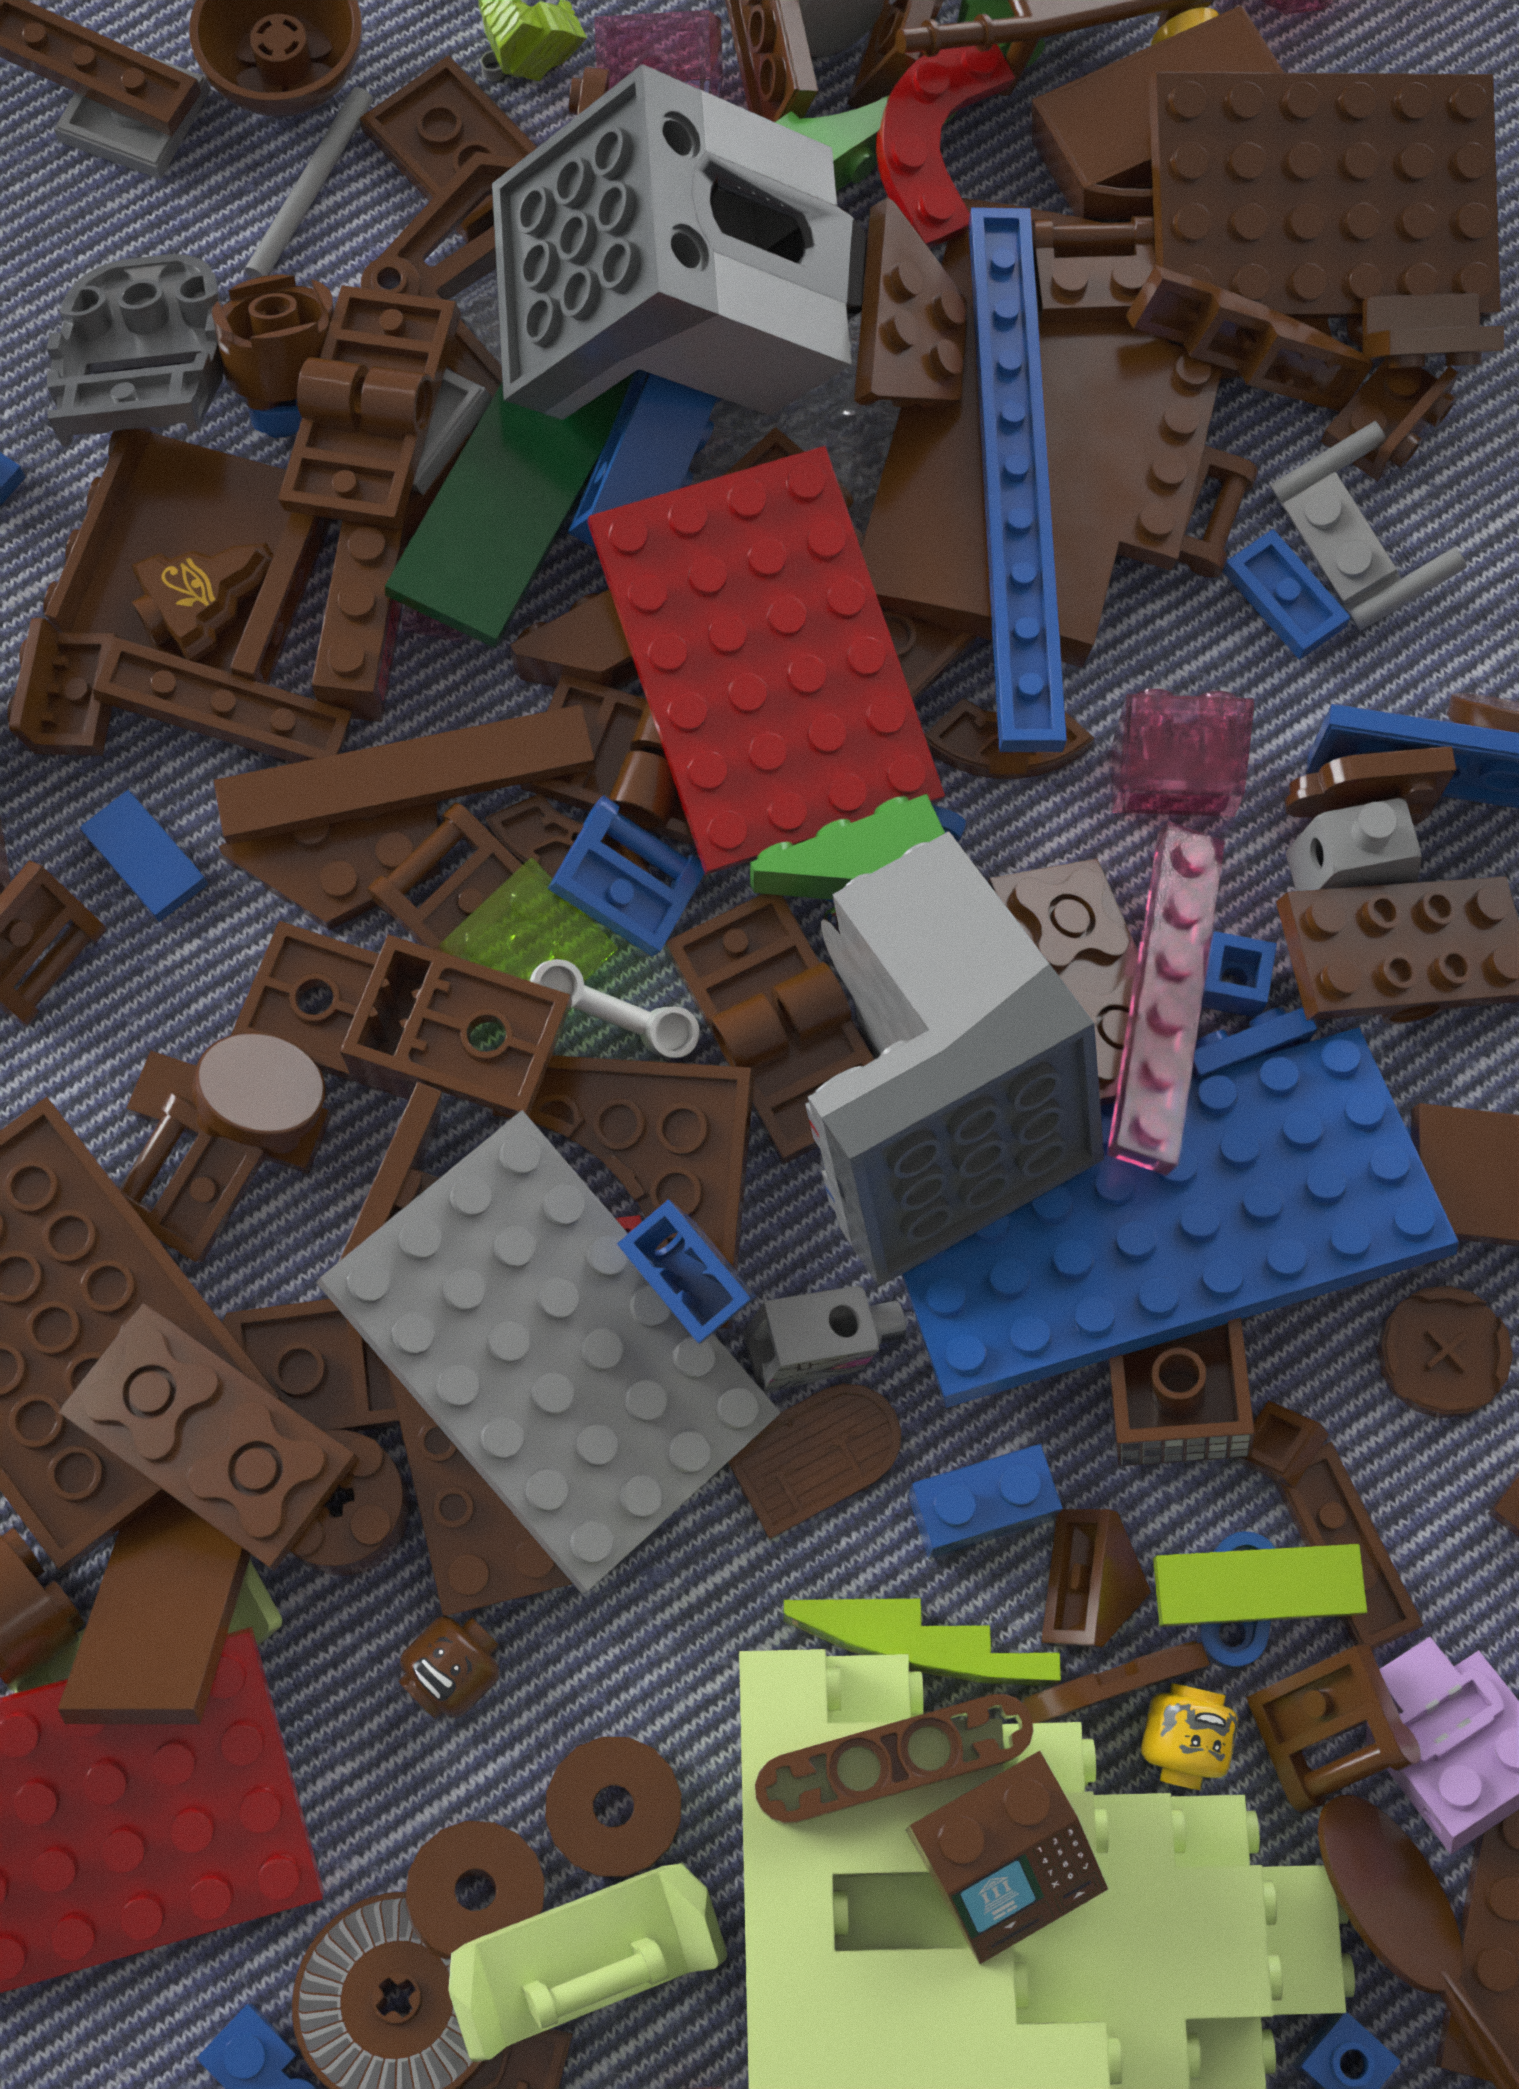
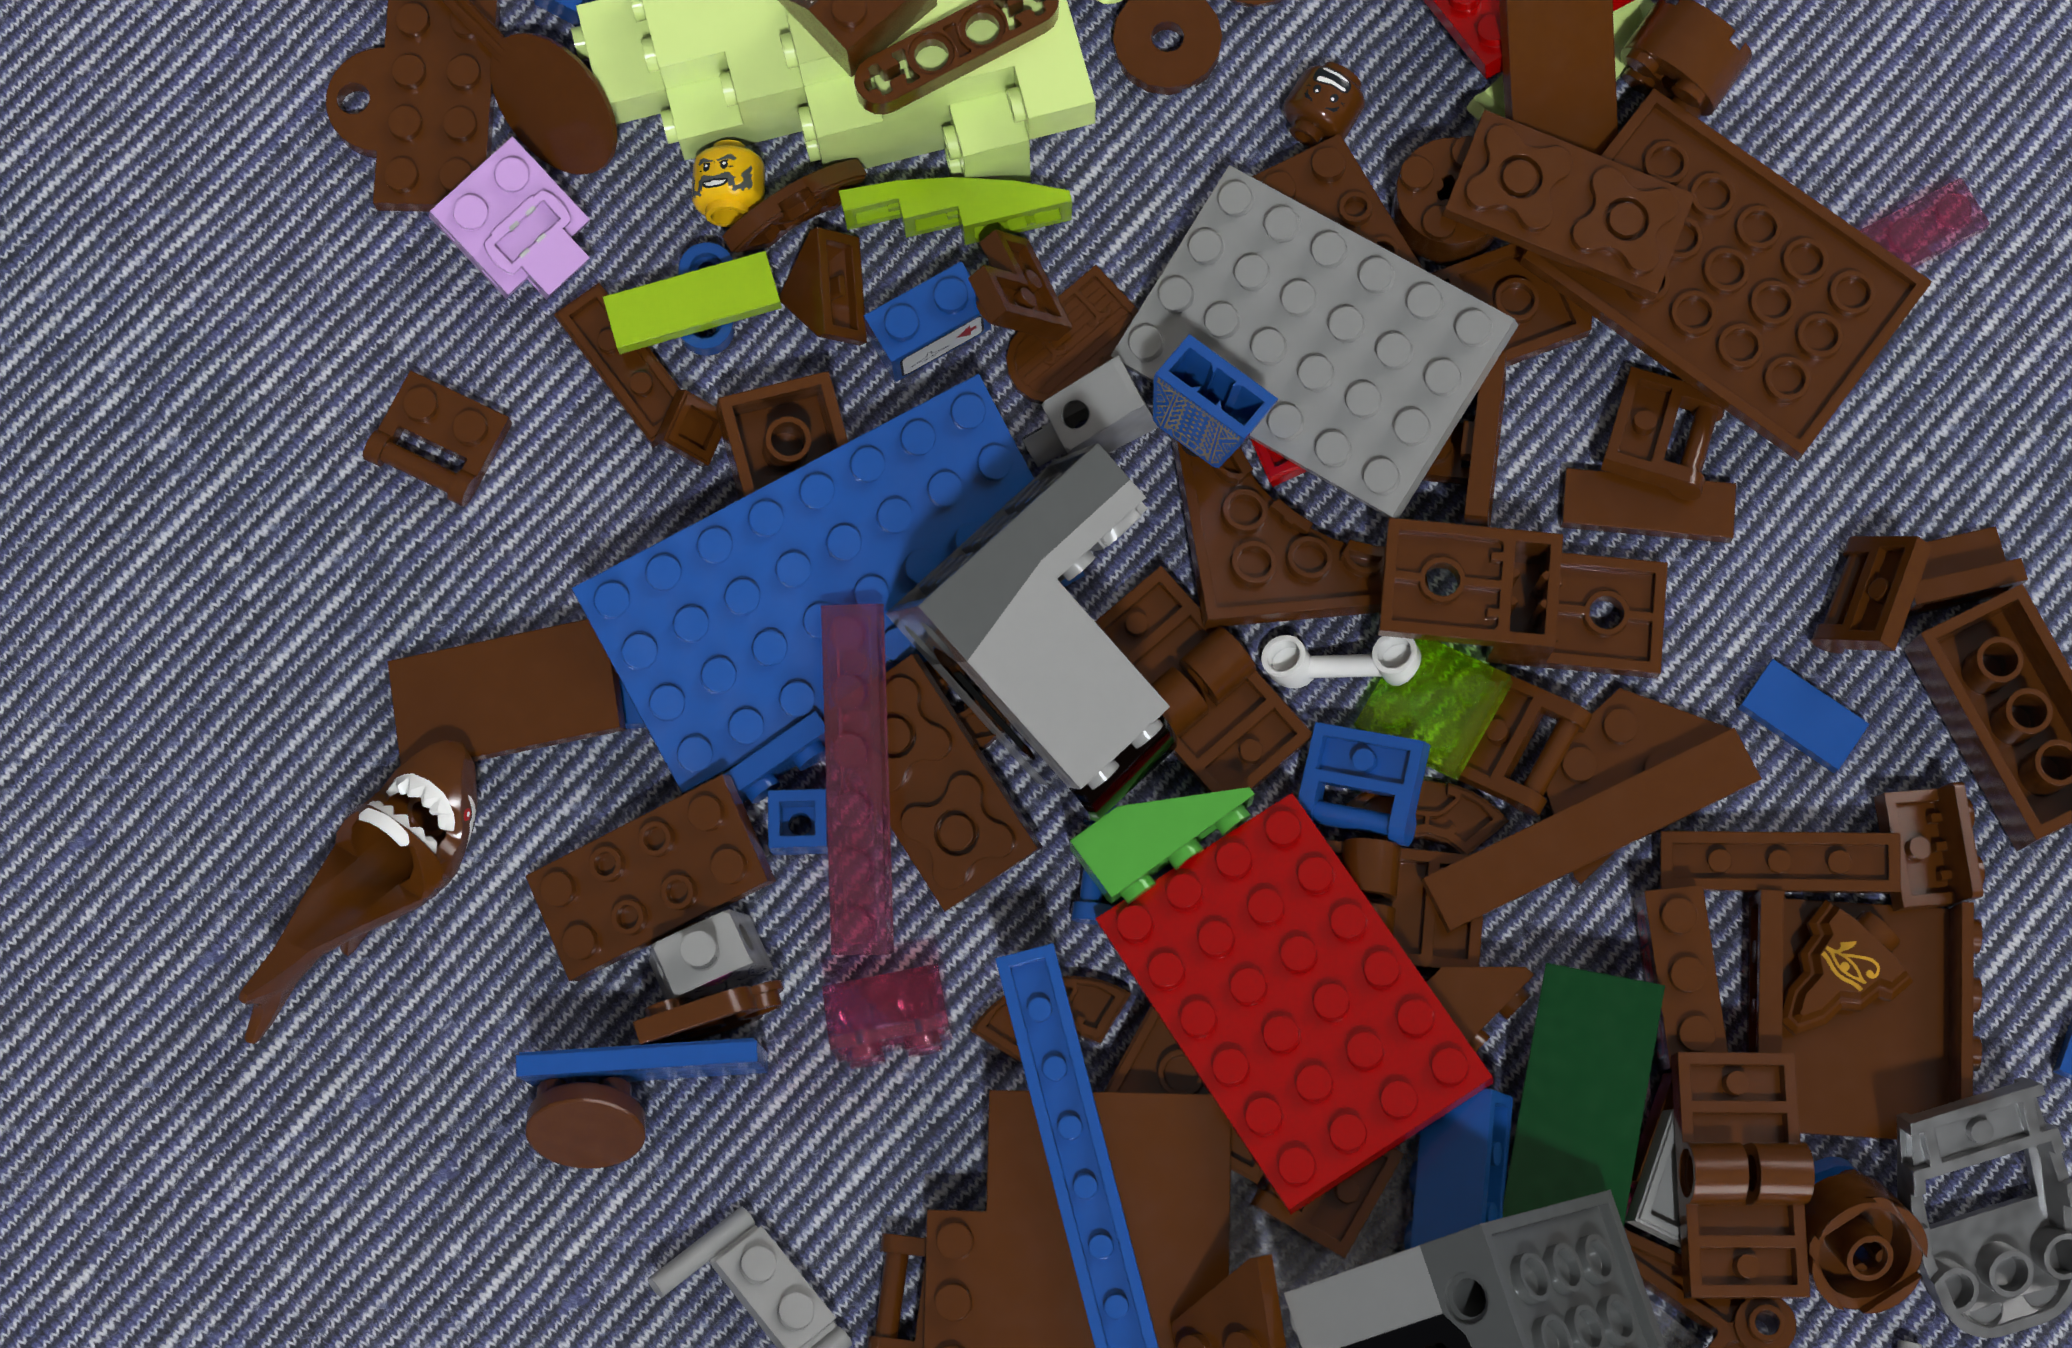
camera: 170 degrees right, 5 degrees up
tile [192,1032,326,1154] -> none
blue plate [1223,529,1351,660] -> none
reddish brown plate [1246,1644,1421,1813] -> none
reddish brown tile [1377,1286,1513,1419] -> none
none -> reddish brown plate [968,229,1073,341]

